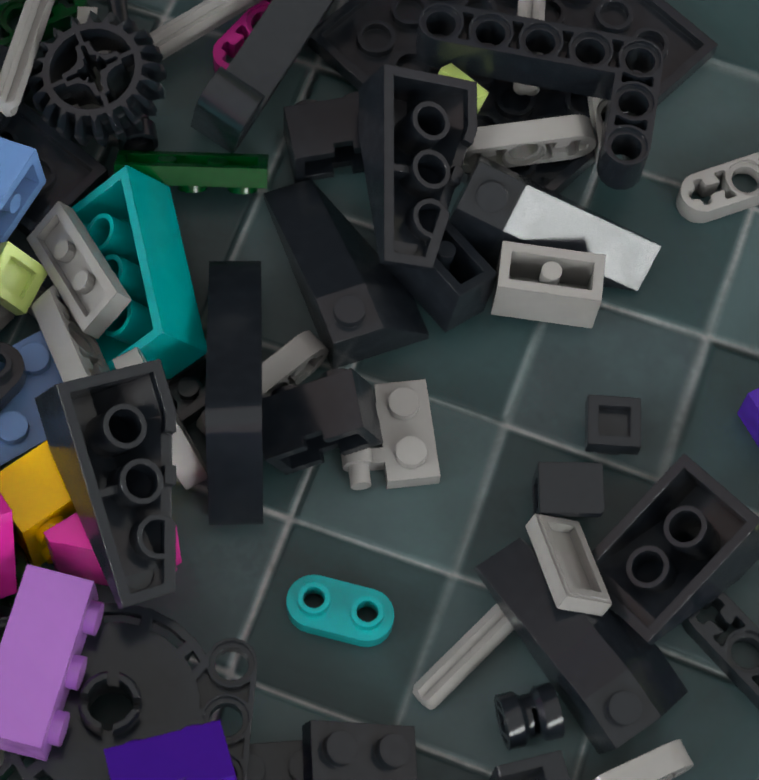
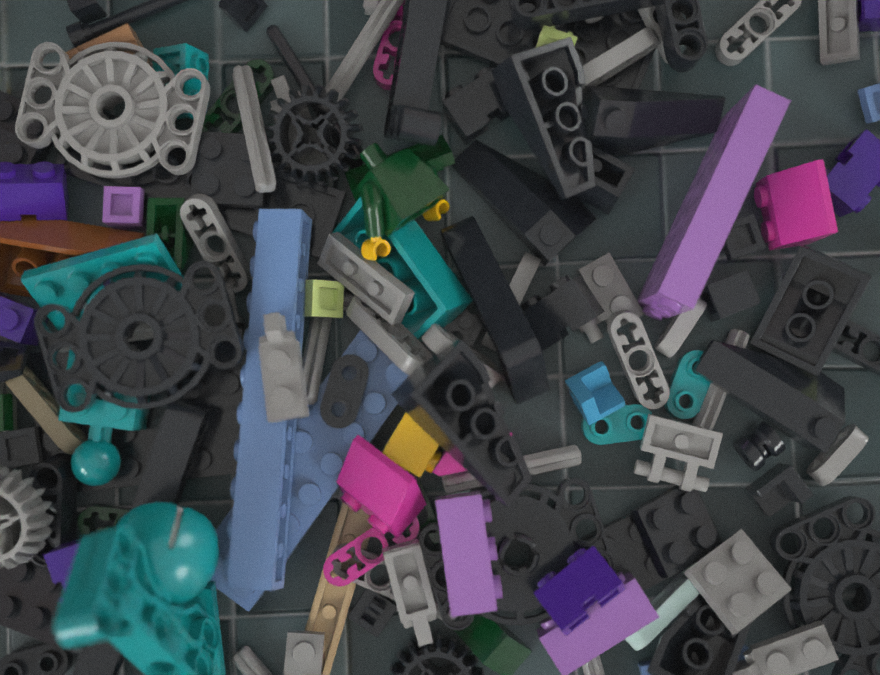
camera: 15 degrees left, 20 degrees up
light grey brick [491,241,606,329] -> none
light grey tile [525,513,612,616] -> none
none -> dark green torso [358,142,450,261]
none -> light grey axle [442,445,581,494]
none -> dark azure panel [565,361,626,425]
none -> light grey beam [607,310,670,409]
none -> light grey plate [633,414,723,492]
none -> medium lavender brick [637,84,790,321]
none -> light grey beam [654,298,707,359]
none -> teal plate [664,350,711,419]
none -> dark pink slope [754,159,838,251]

